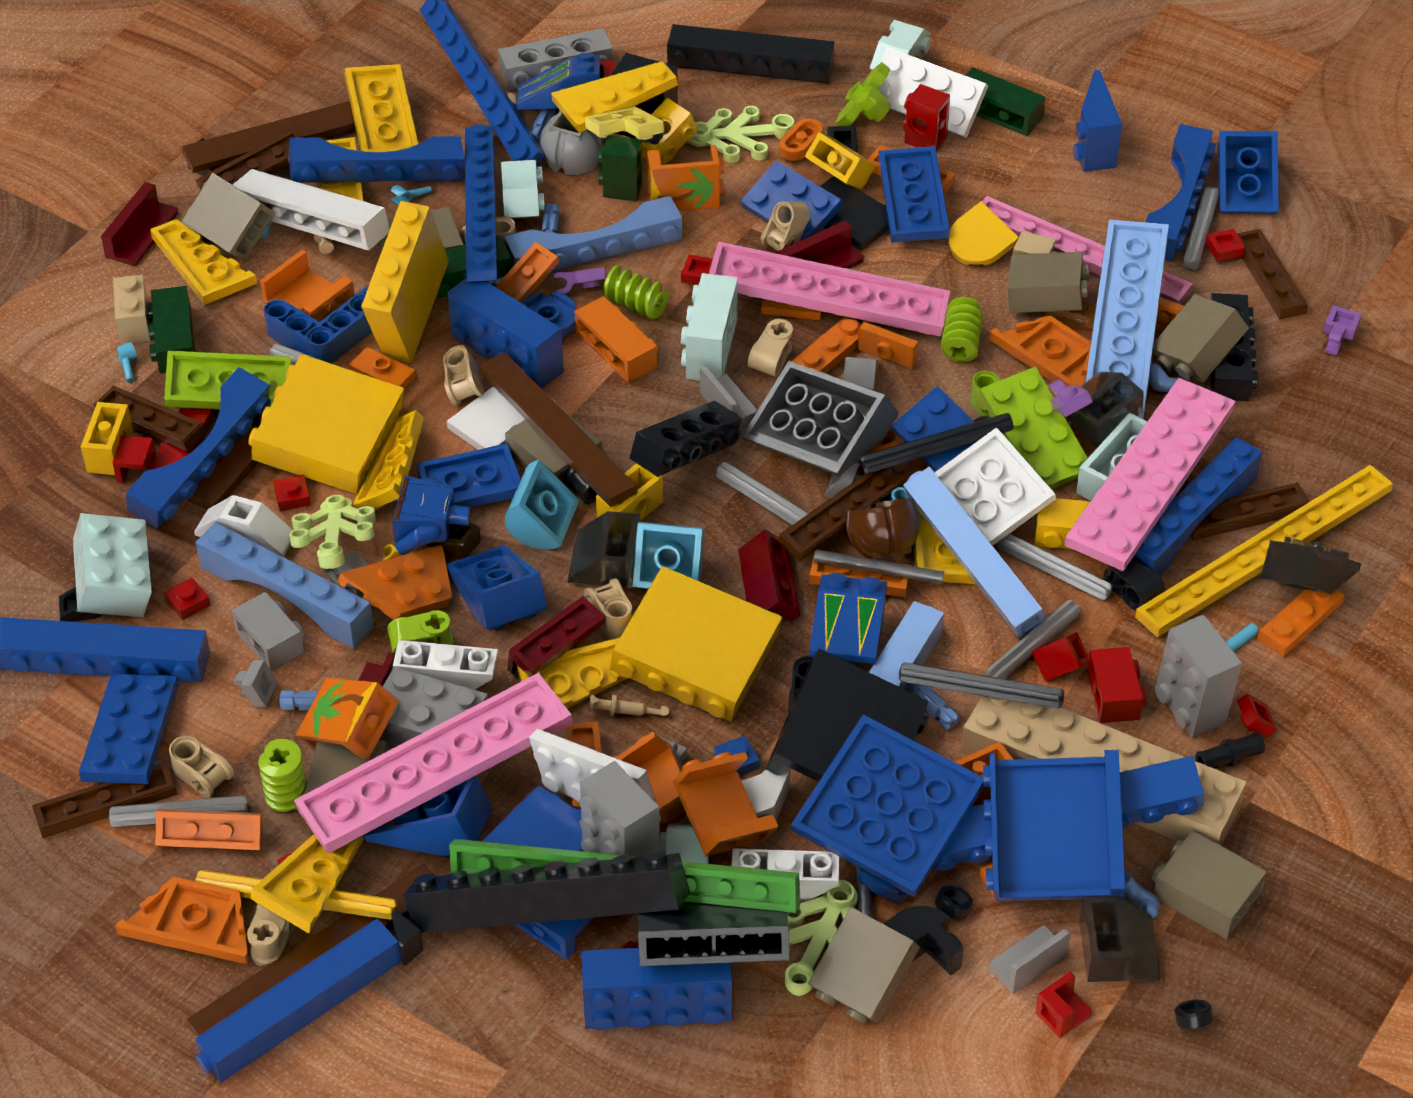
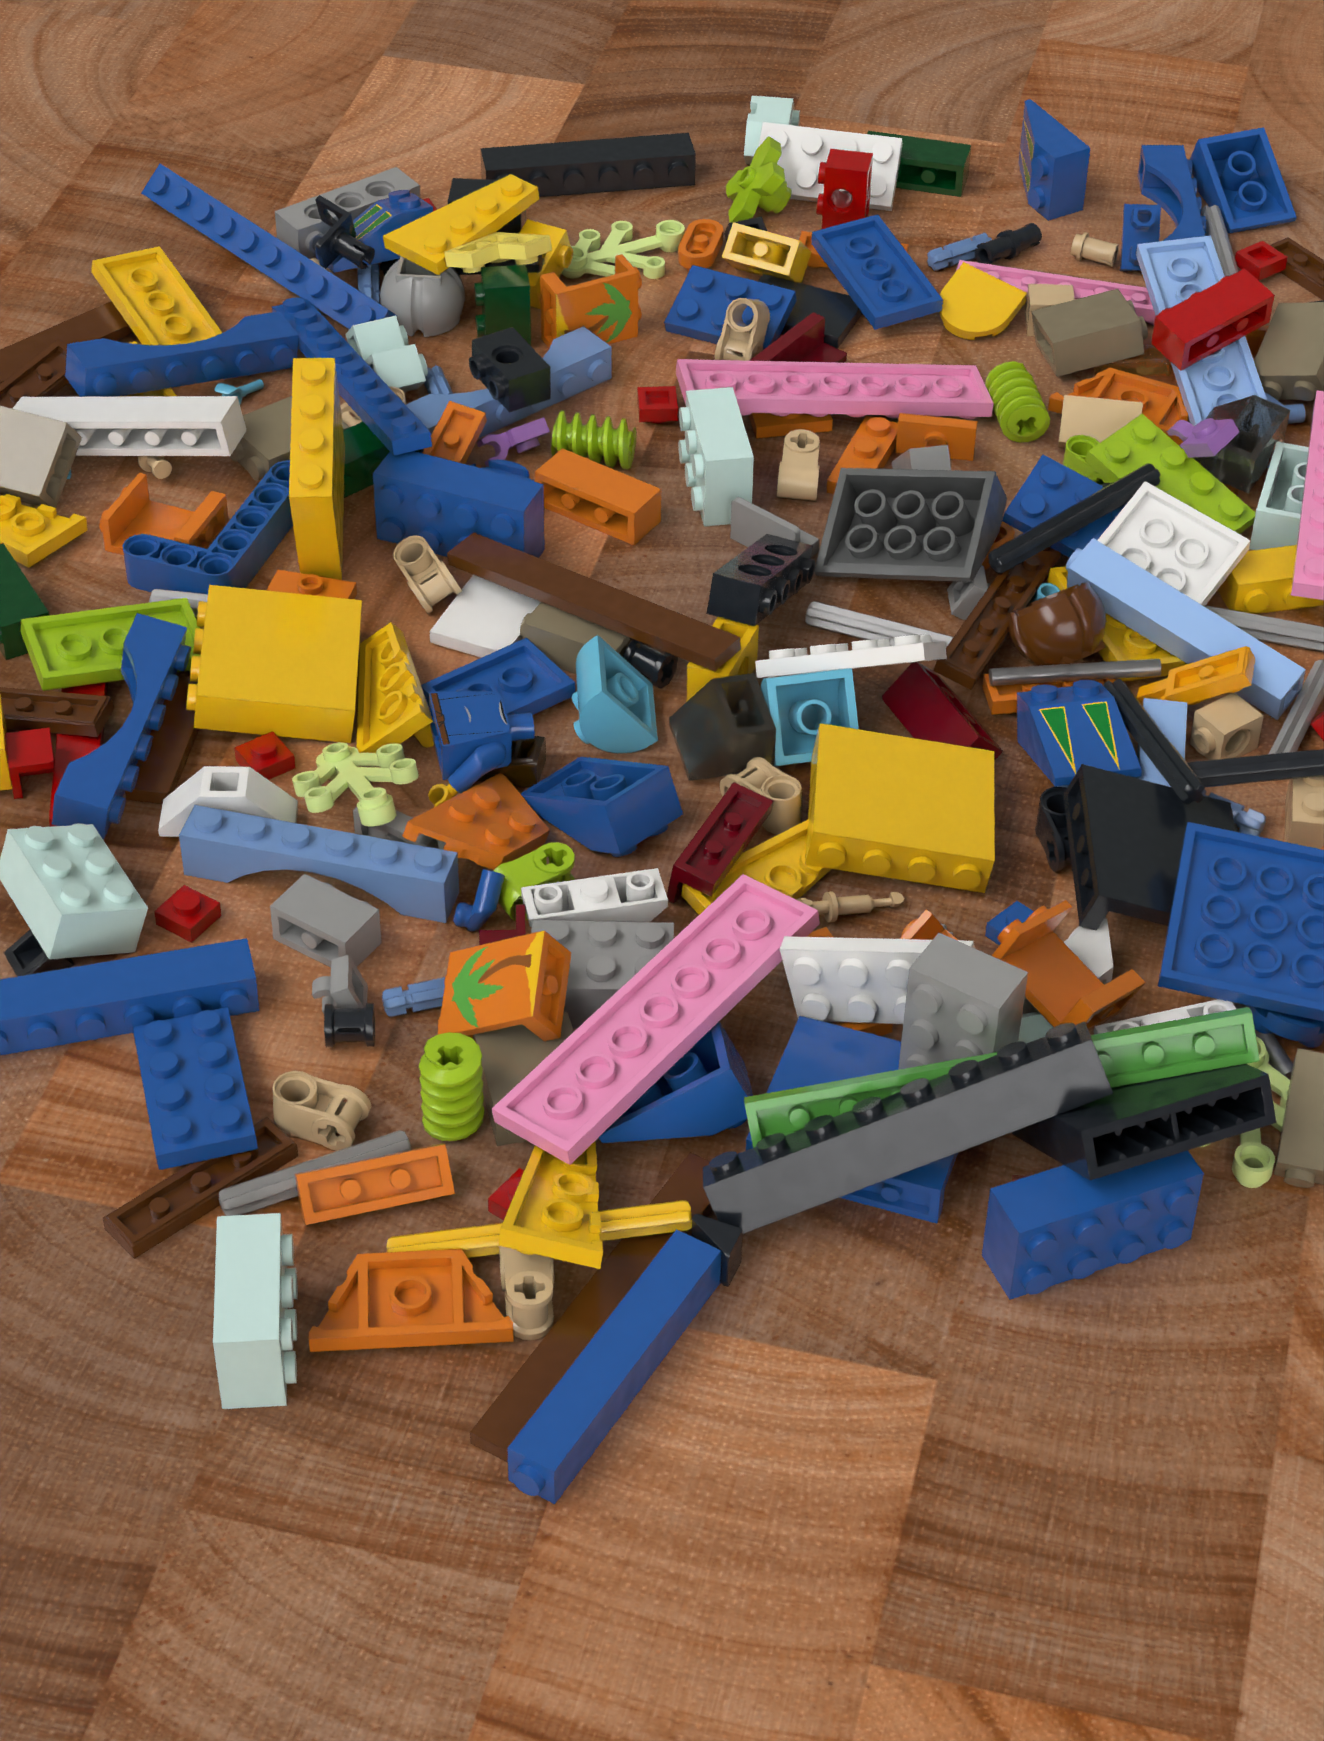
camera: 20 degrees left, 5 degrees down
none -> light aqua brick [213,1213,298,1409]
none -> black bracket [315,195,375,269]
none -> black bush [324,1003,375,1047]
none -> blue arm [453,869,505,931]
none -> black brick [469,327,551,413]
none -> white plate [755,634,947,678]
none -> medium blue axle [927,233,992,271]
none -> black pin [975,223,1042,264]
none -> tan brick [1058,395,1143,448]
none -> tan pin [1071,232,1119,267]
none -> black axle [1103,679,1205,805]
none -> blue hips [1120,204,1161,271]
none -> light orange hinge [1137,646,1255,706]
none -> red brick [1151,268,1275,371]
none -> tan brick [1189,693,1264,760]

